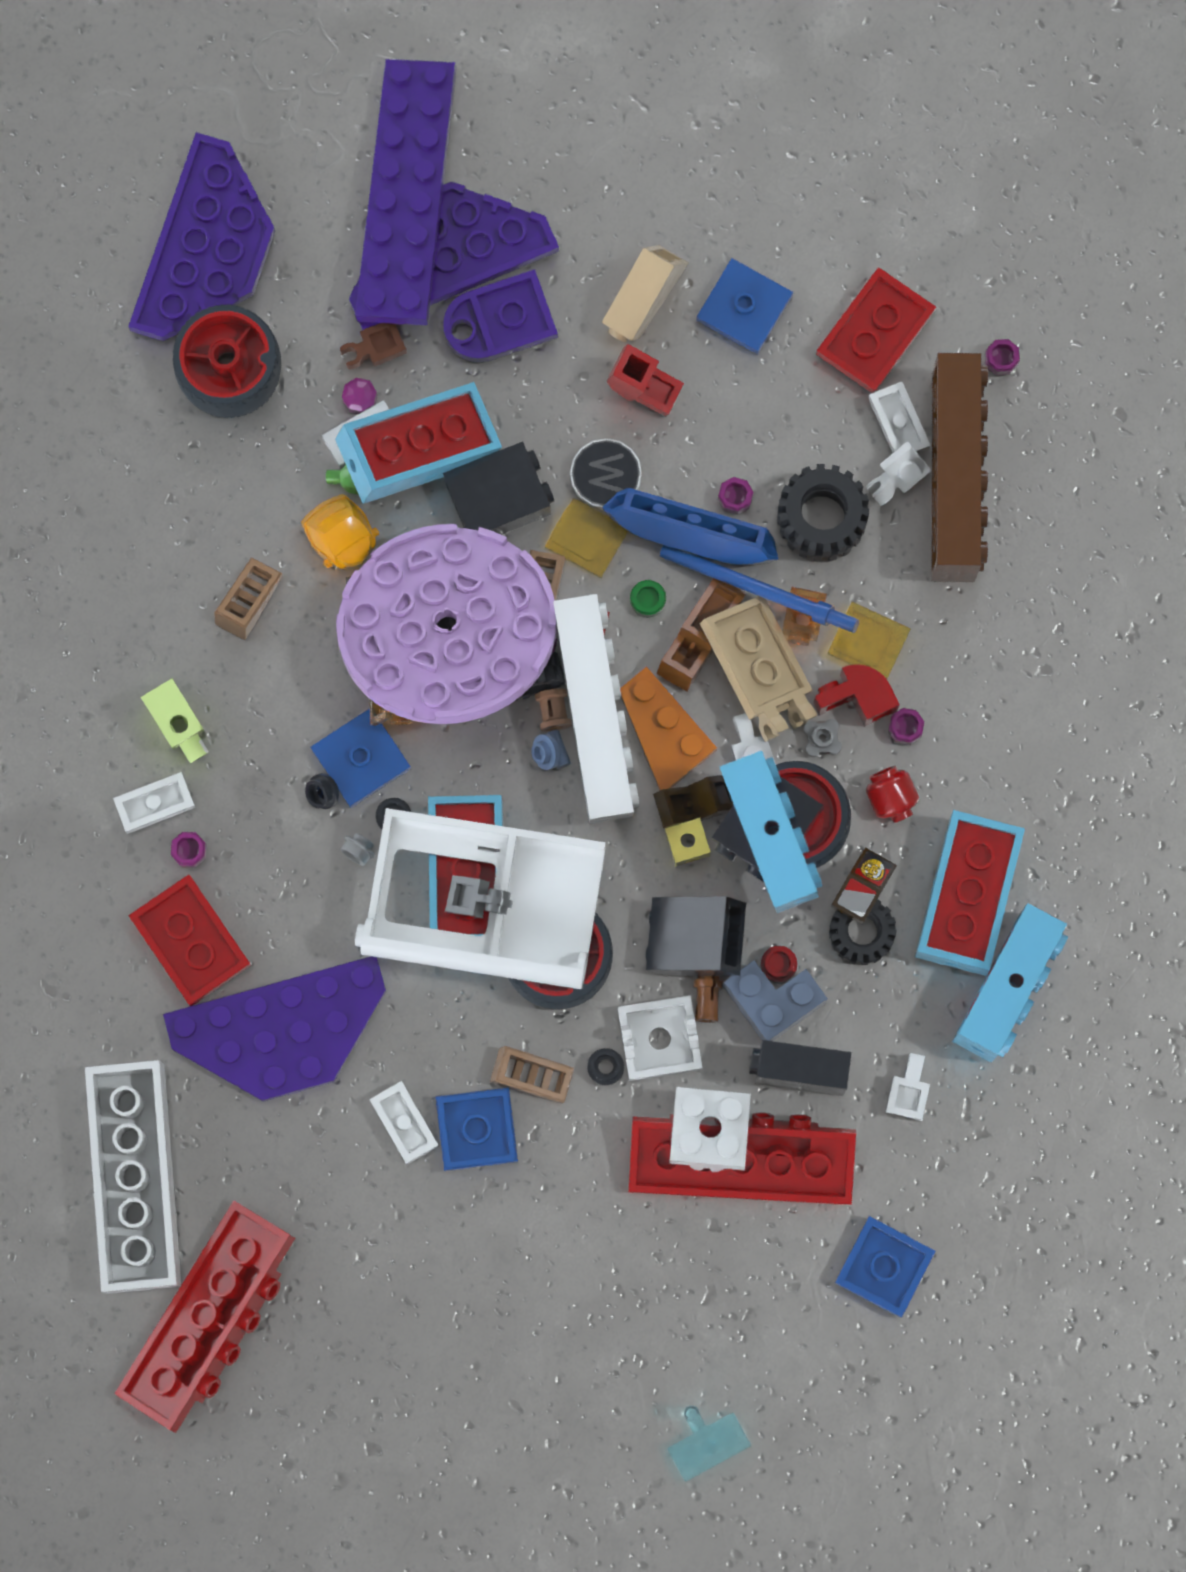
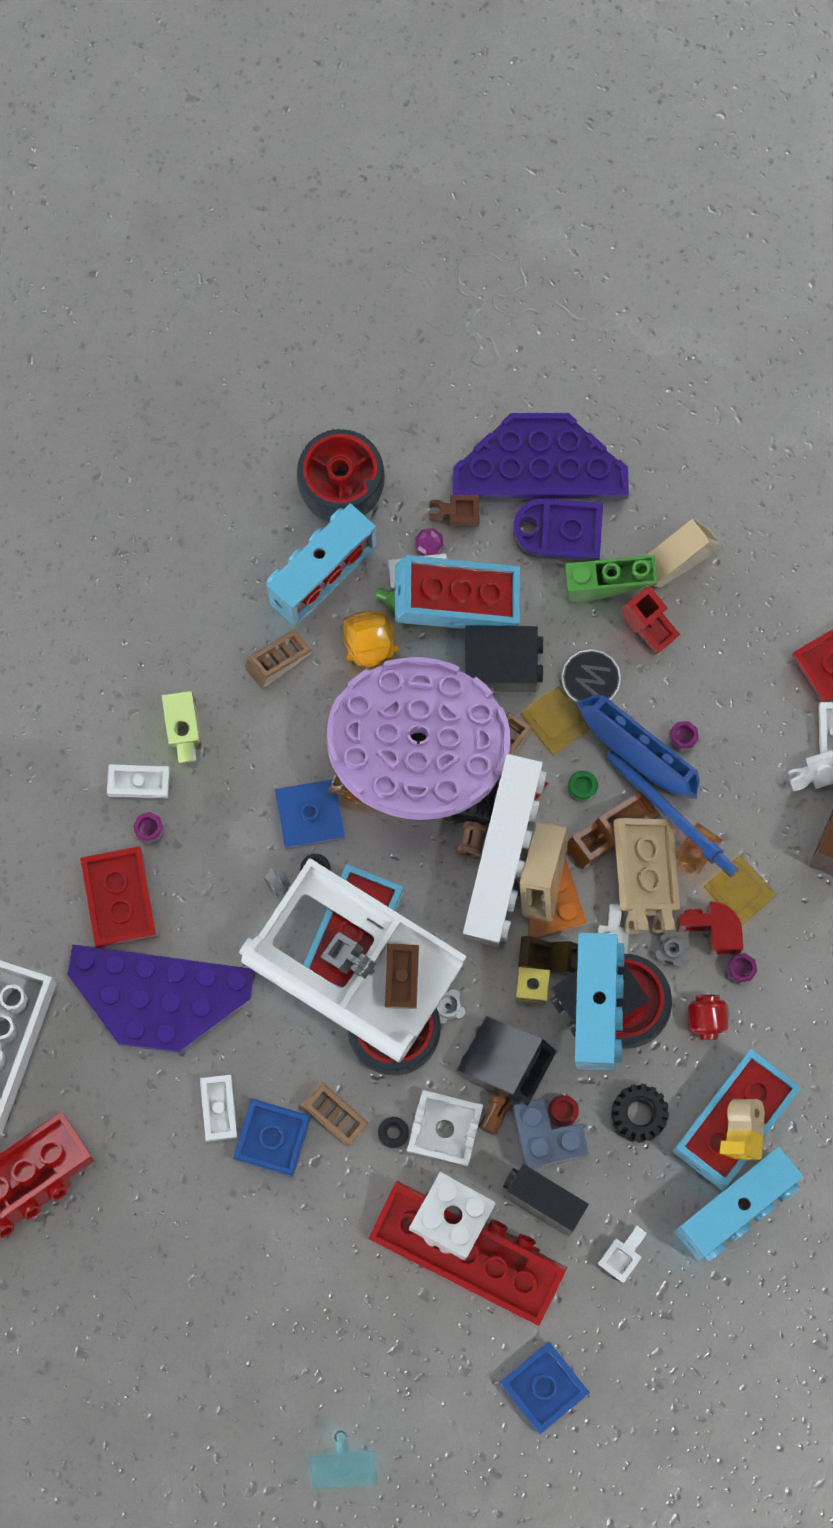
camera: 20 degrees right, 5 degrees down
dark purple plate [128,132,275,341] -> none
black plate [305,773,339,809] -> none
dark purple plate [355,59,457,325] -> none
light blue plate [531,730,571,770] -> none
blue plate [696,258,793,355] -> none
black tyre [777,464,869,562] -> none
slope [831,847,897,925] -> none
none -> medium azure brick [266,503,377,627]
none -> reddish brown plate [385,944,419,1009]
none -> white plate [436,989,465,1024]
none -> tan slope [519,823,568,922]
none -> bright green slope [565,555,658,603]
none -> leg [720,1099,765,1160]

